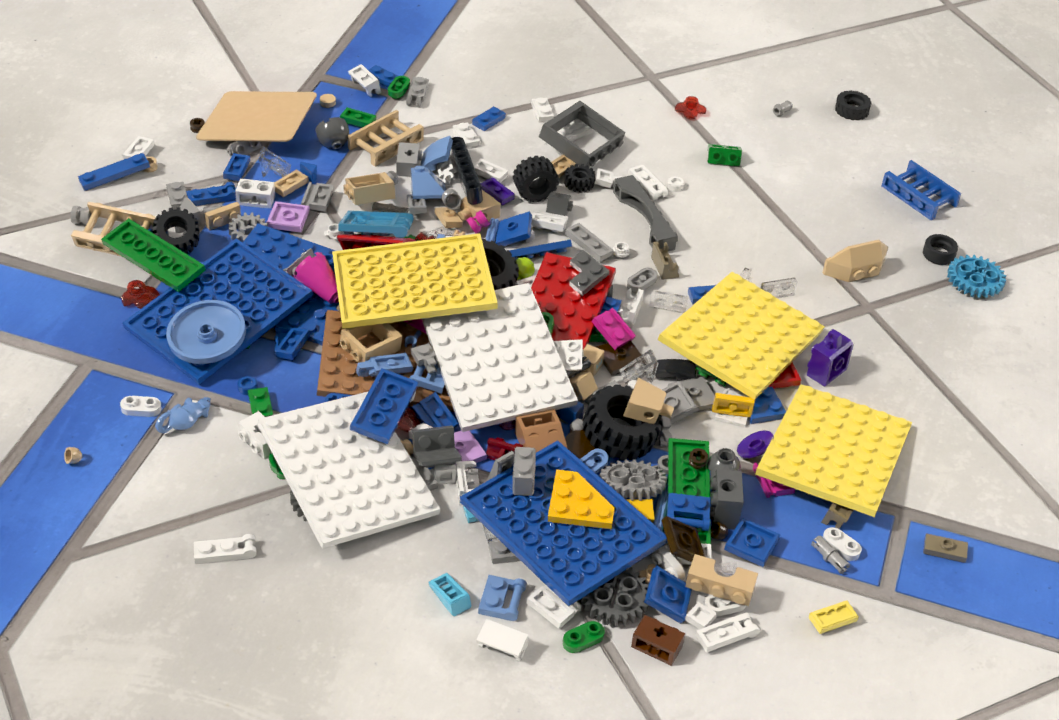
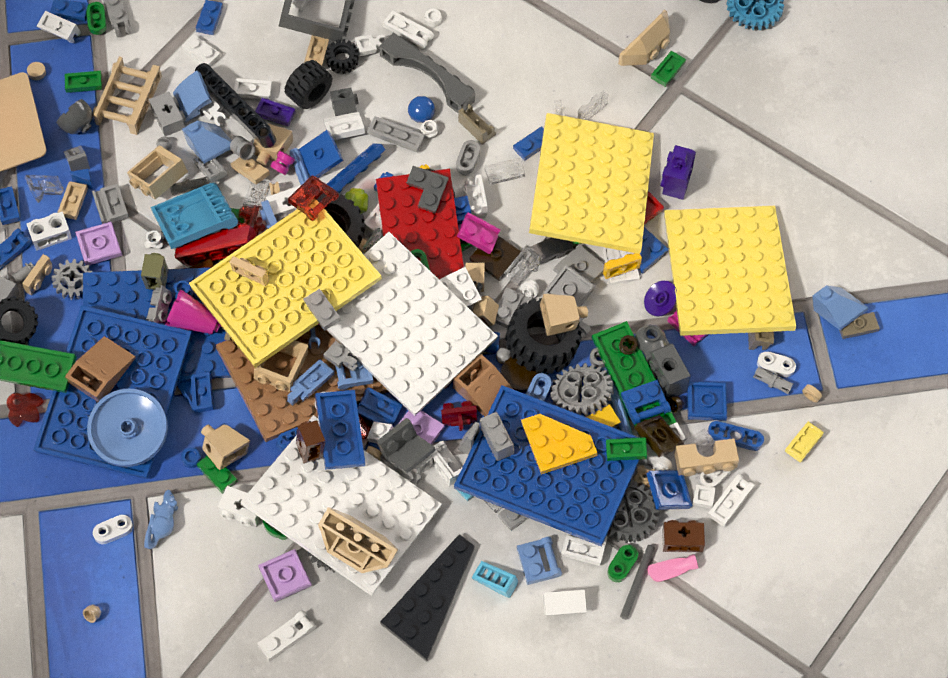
camera: 25 degrees left, 20 degrees up
none -> light grey slope [63,145,90,171]
none -> medium nougat slope [65,336,136,402]
none -> olive brick [141,253,169,290]
none -> tan torso [201,424,250,470]
none -> tan plate [229,256,269,286]
none -> lavender plate [258,549,312,602]
none -> clear red plate [288,175,339,221]
none -> reddish brown brick [296,420,325,464]
none -> light grey plate [303,289,341,331]
none -> tan wedge [318,507,398,573]
none -> black wing [380,534,475,662]
none -> blue hair [408,96,436,123]
none -> green plate [606,438,647,461]
none -> dark grey bar [620,545,655,620]
none -> bright pink piece [647,554,698,582]
none -> green plate [651,51,686,87]
none -> blue beam [707,421,764,451]
none -> tan tile [802,384,822,402]
none -> medium blue slope [812,285,868,330]

